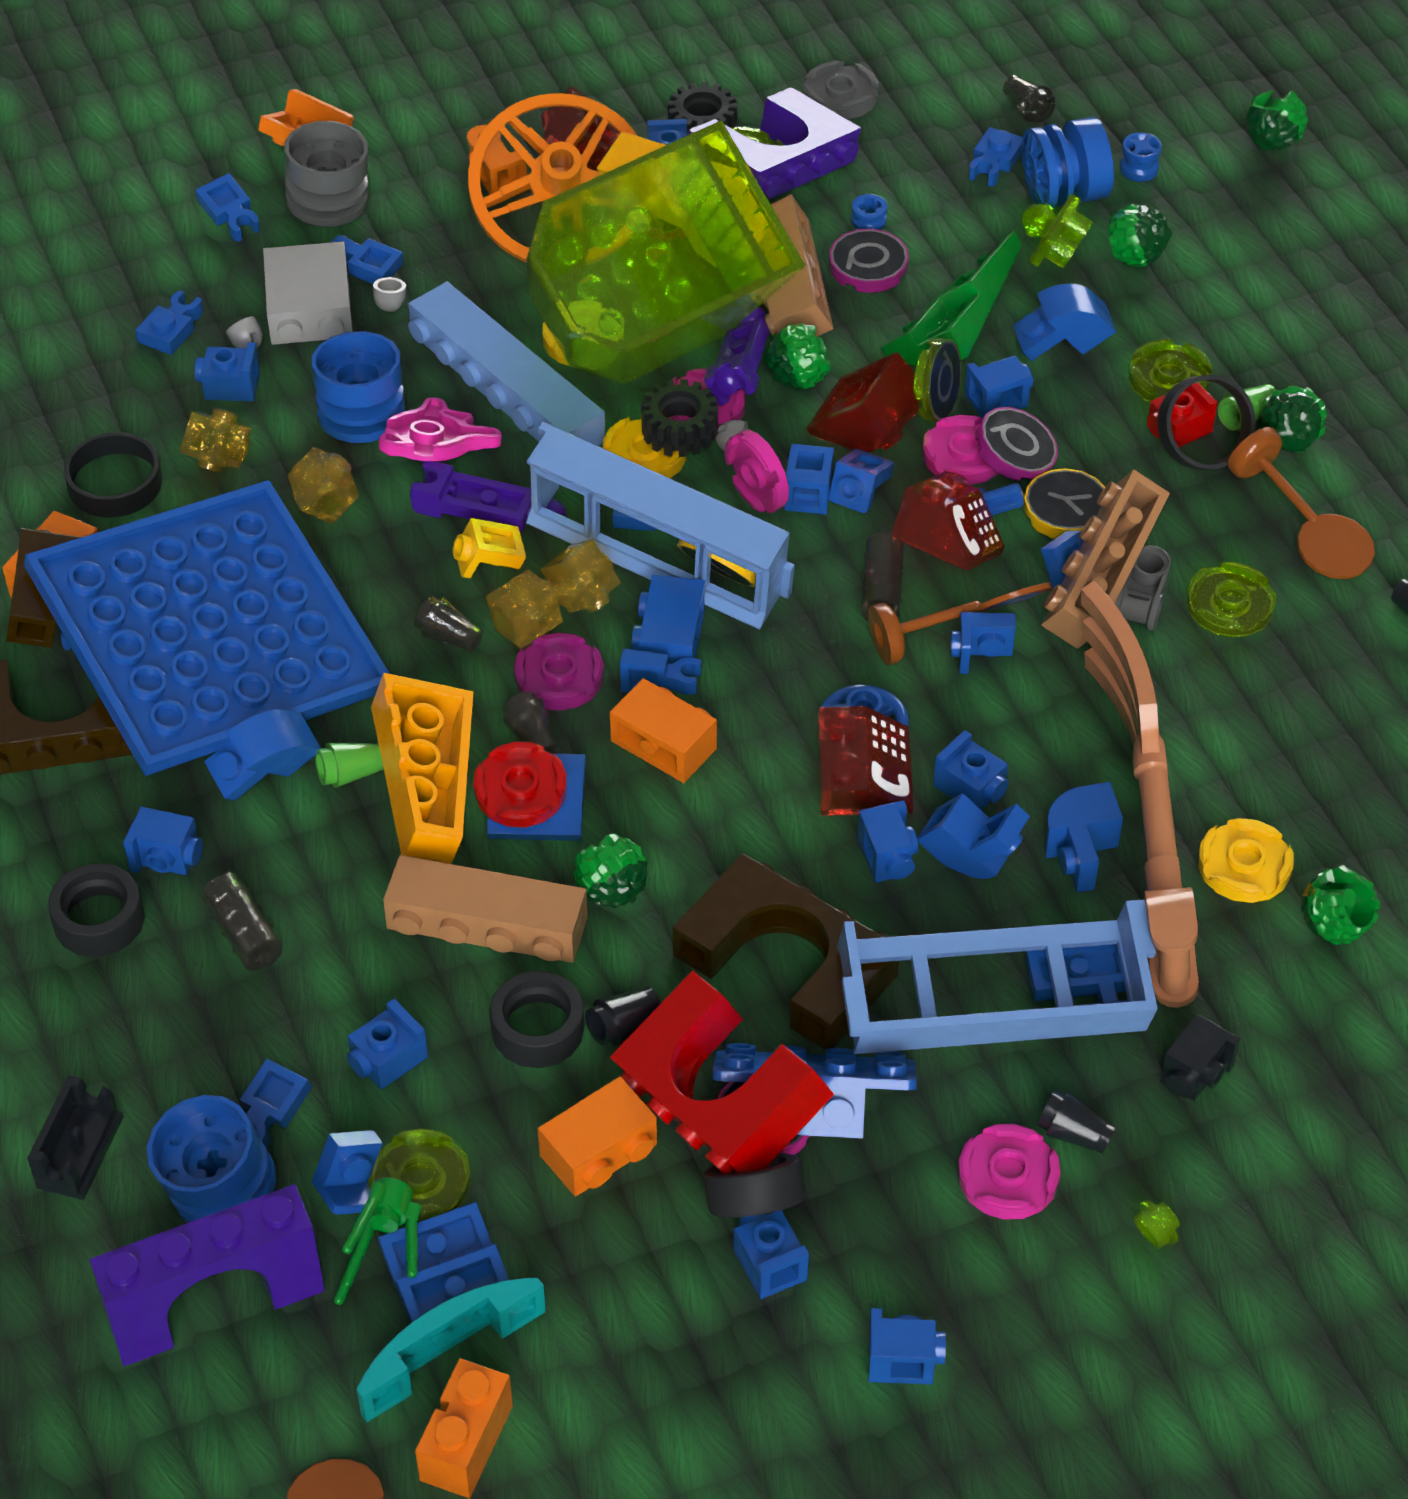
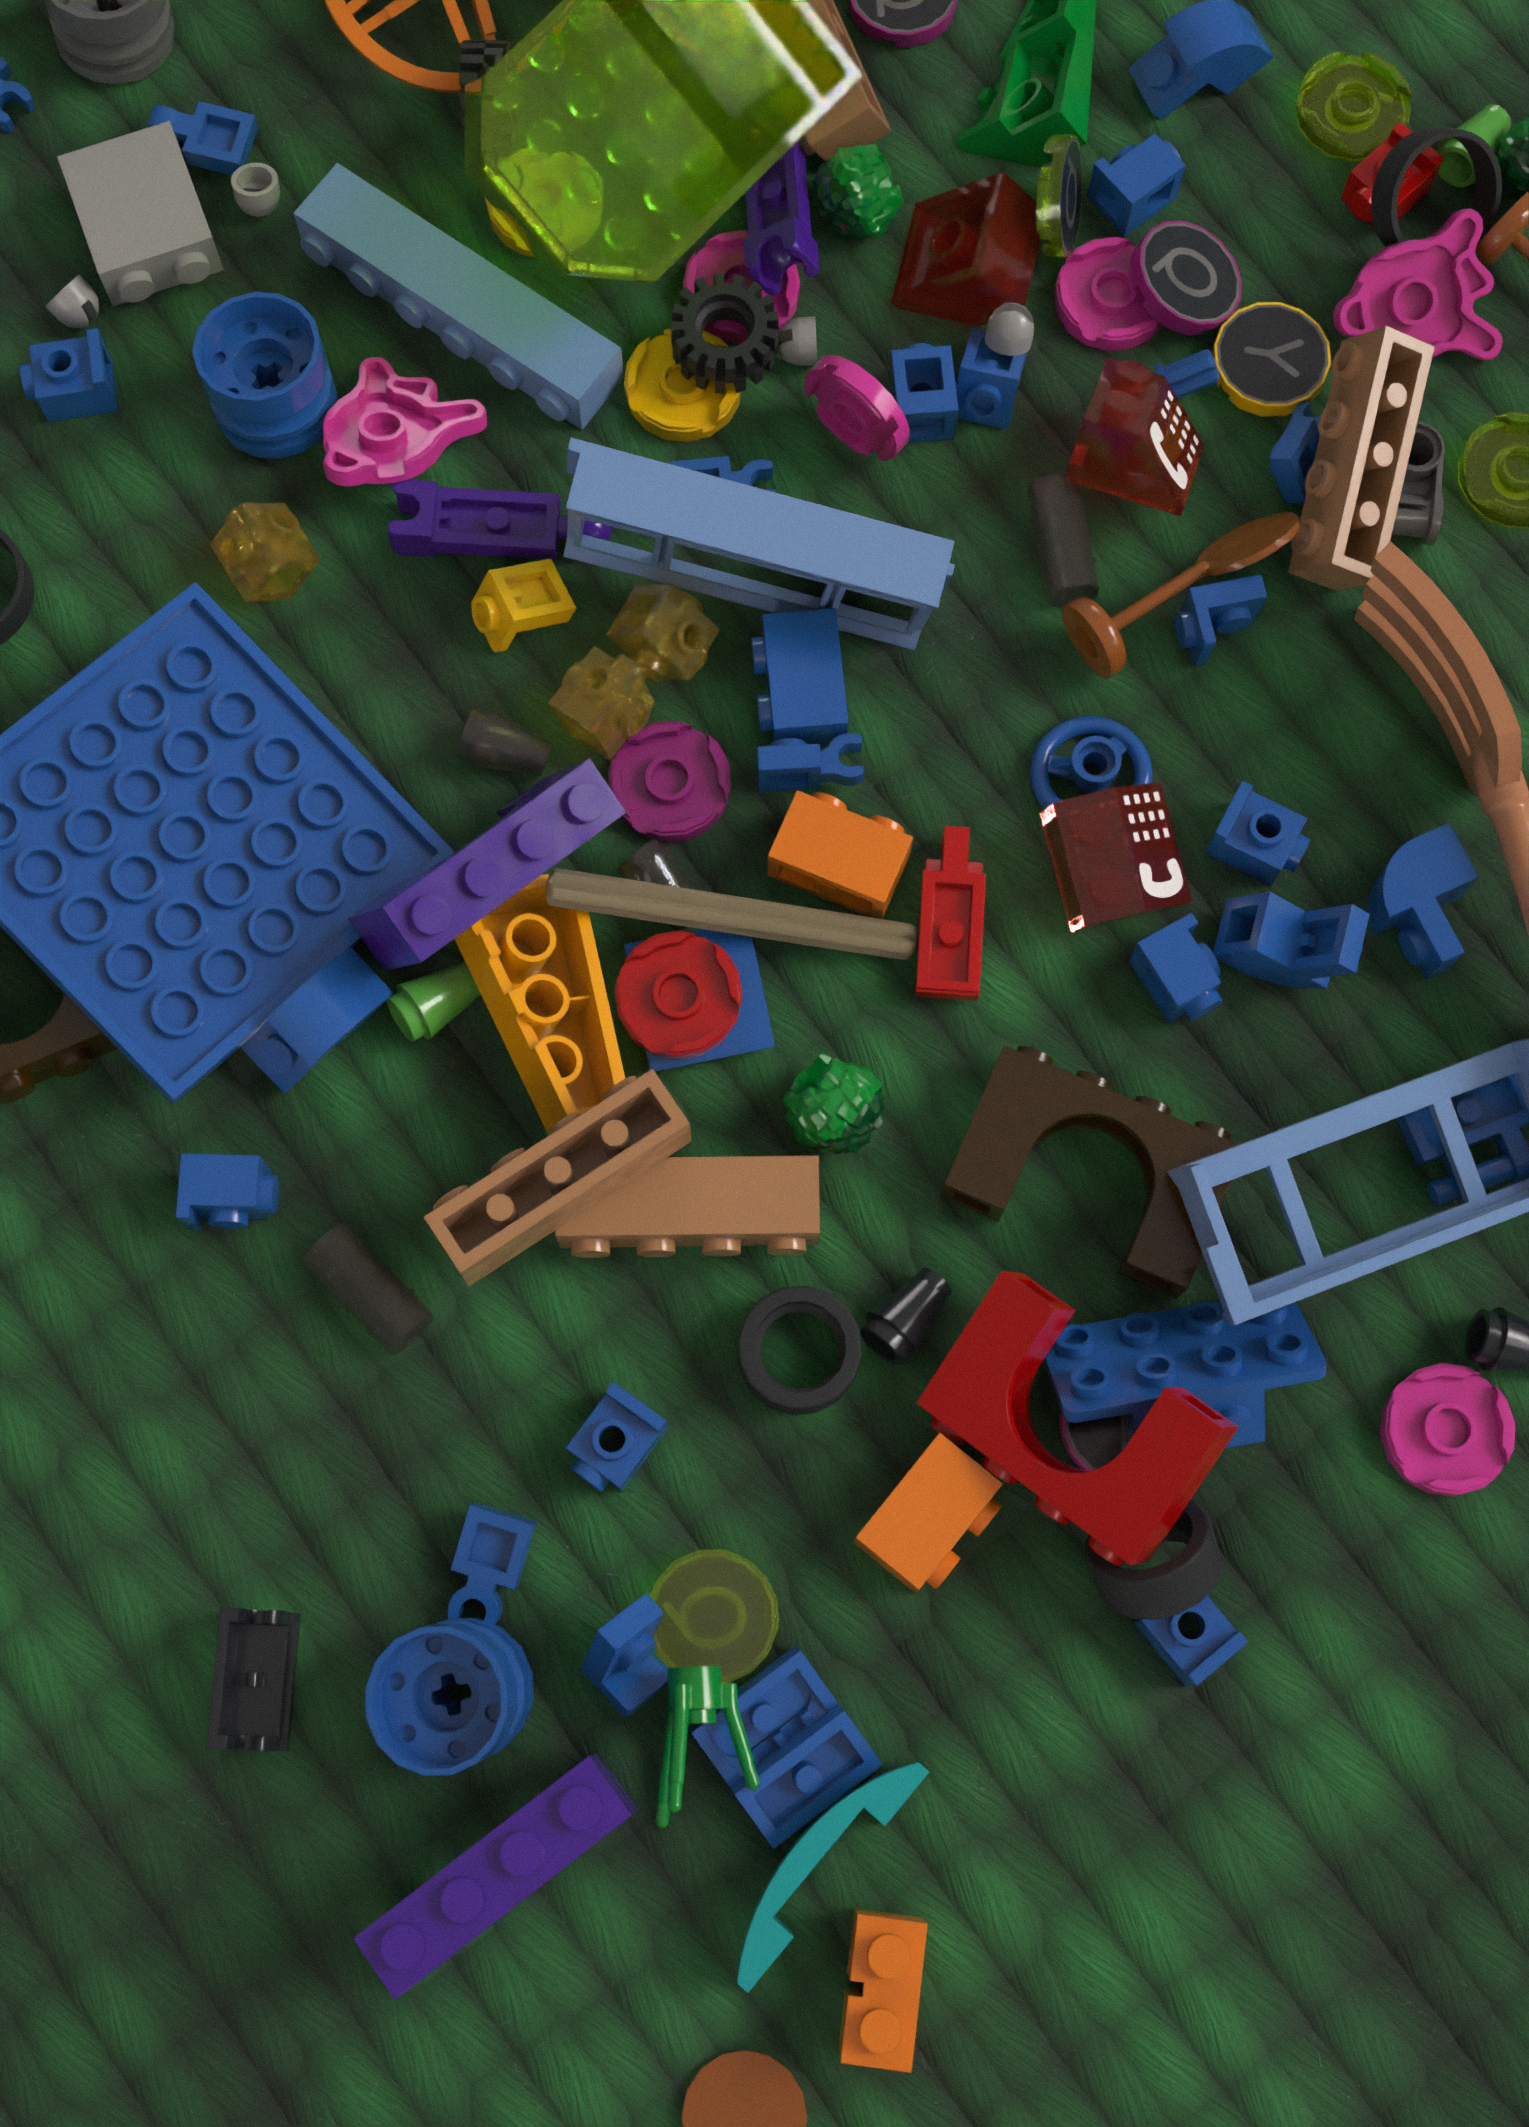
camera: 15 degrees left, 25 degrees up
black tyre [48,863,144,957] -> none
clear yellow brick [179,407,252,472] -> none
blue brick [869,1308,946,1385] -> none
none -> dark purple arch [348,758,626,971]
none -> medium nougat brick [424,1069,692,1287]
none -> dark tan axle [545,868,917,960]
none -> red hinge [915,826,986,1001]
none -> light grey hinge [984,303,1034,356]
none -> dark pink tile [1333,209,1502,360]

